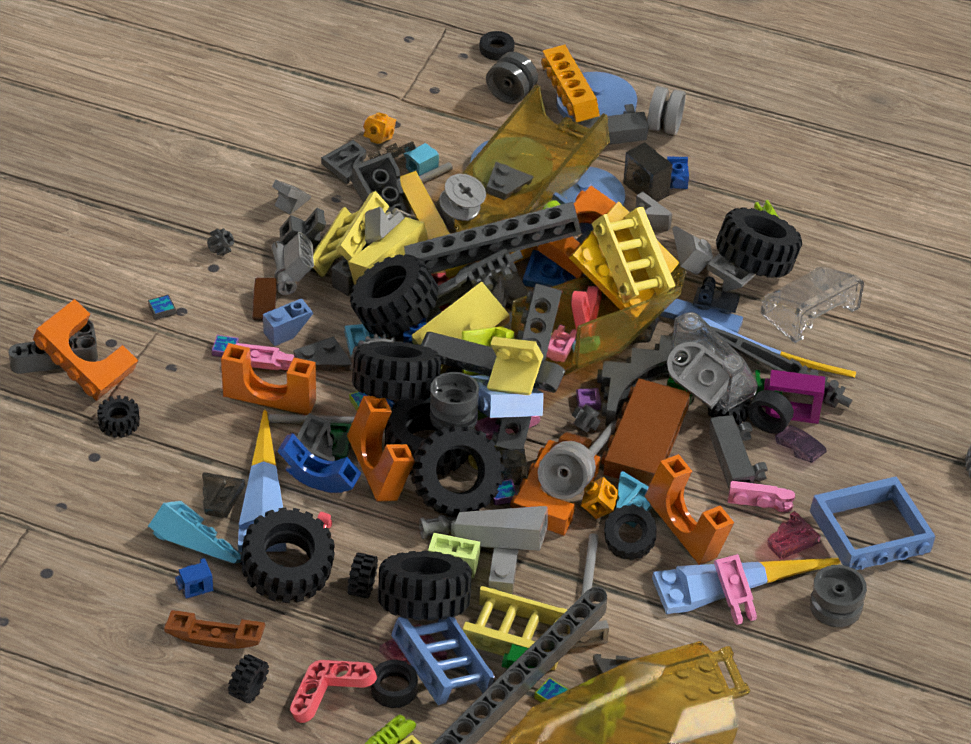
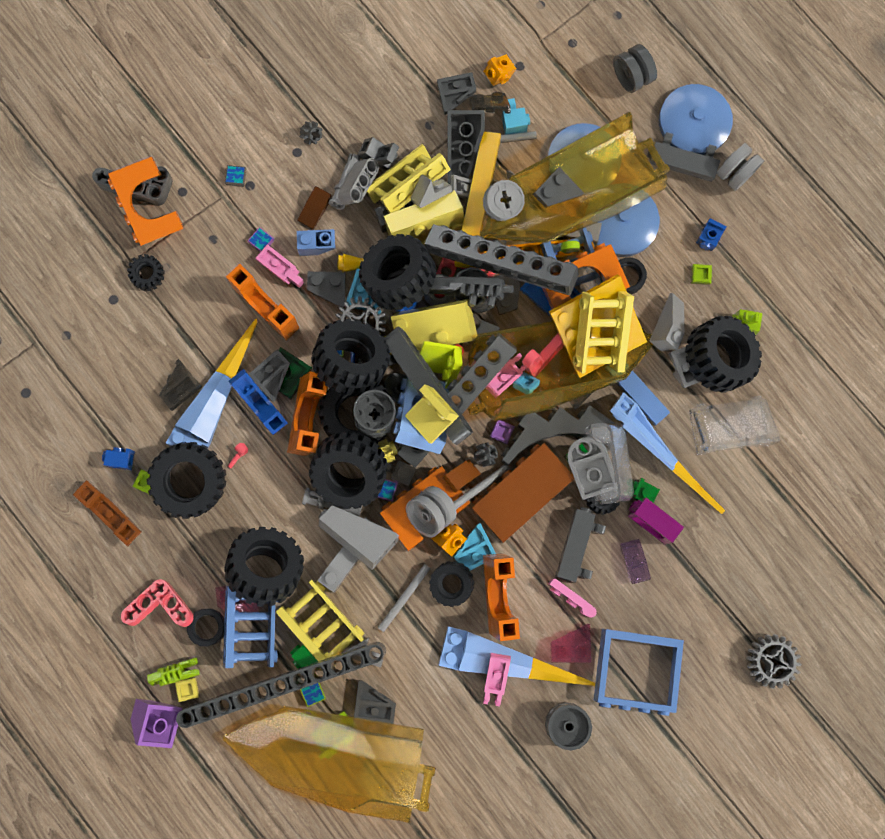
camera: 25 degrees right, 35 degrees up
medium azure wedge [148,501,241,564] -> none
black tyre [228,654,269,703] -> none
light grey bar [269,414,354,424] -> none
light grey slope [272,179,311,214] -> none
black tyre [347,552,378,599] -> none
yellowish green brick [428,533,480,578] -> none
black tyre [479,31,515,60] -> none
light orange brick [541,44,600,123] -> none
clear smoke brick [623,142,672,202] -> none
light grey slope [635,192,672,231] -> none
black hinge [692,276,740,314] -> none
dark grey piece [701,325,853,408] -> none
black tyre [748,390,794,434] -> none
none -> lime tile [132,469,150,494]
none -> yellow cone [337,253,364,272]
none -> lime tile [691,264,712,285]

